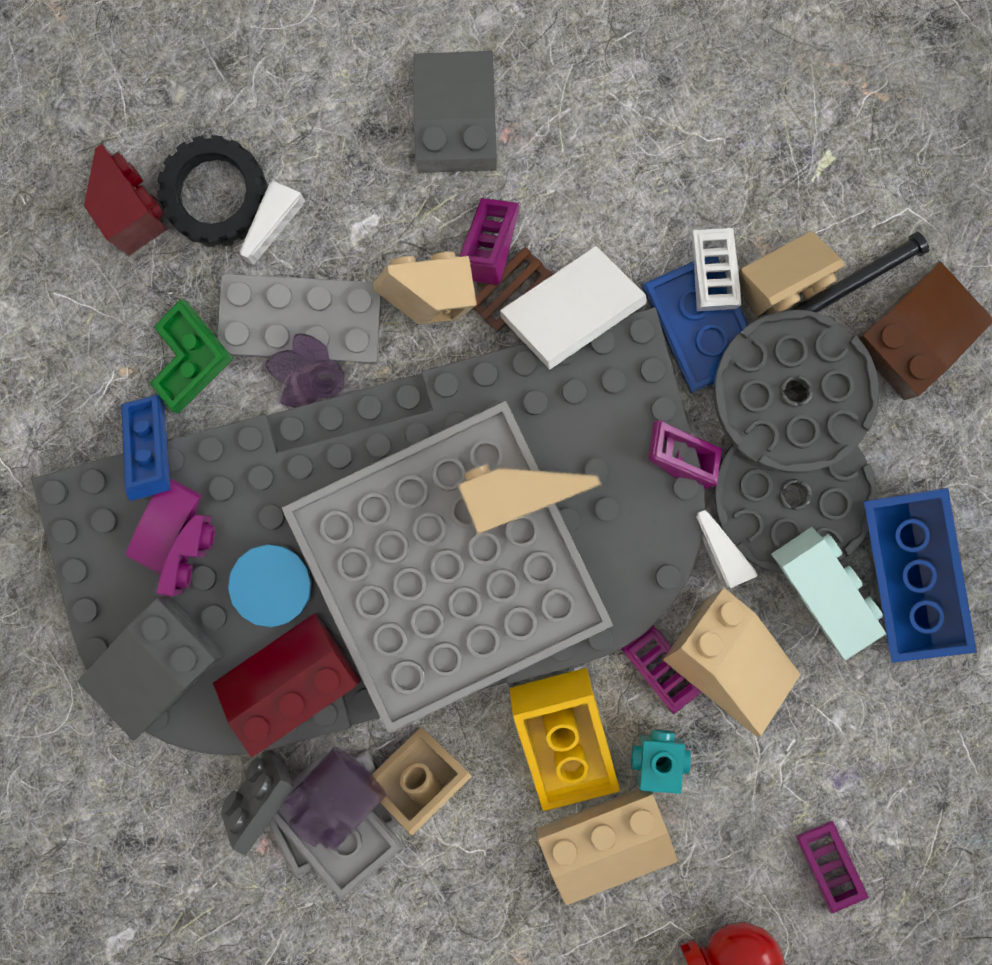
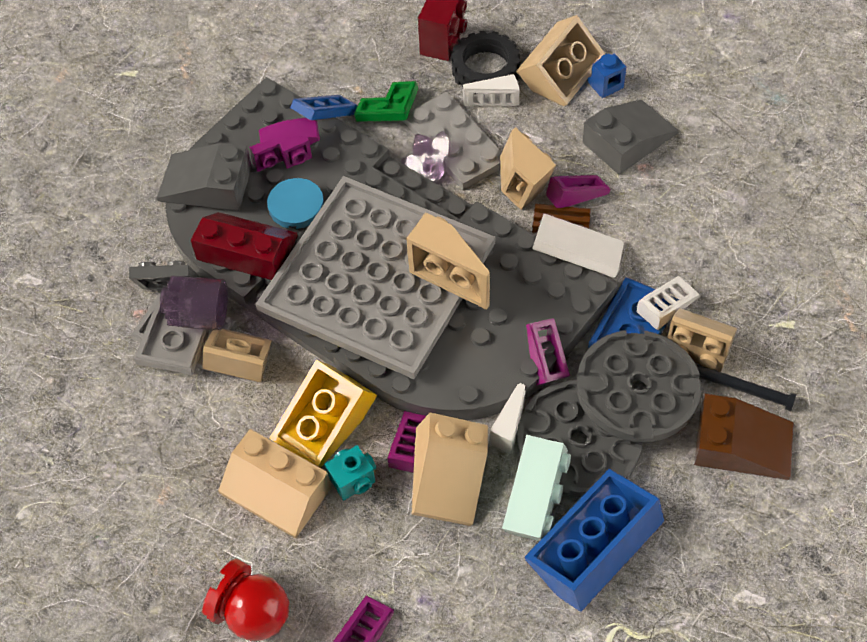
camera: 55 degrees right, 30 degrees down
none -> tan slope [517,15,605,106]
none -> blue brick [588,53,627,98]

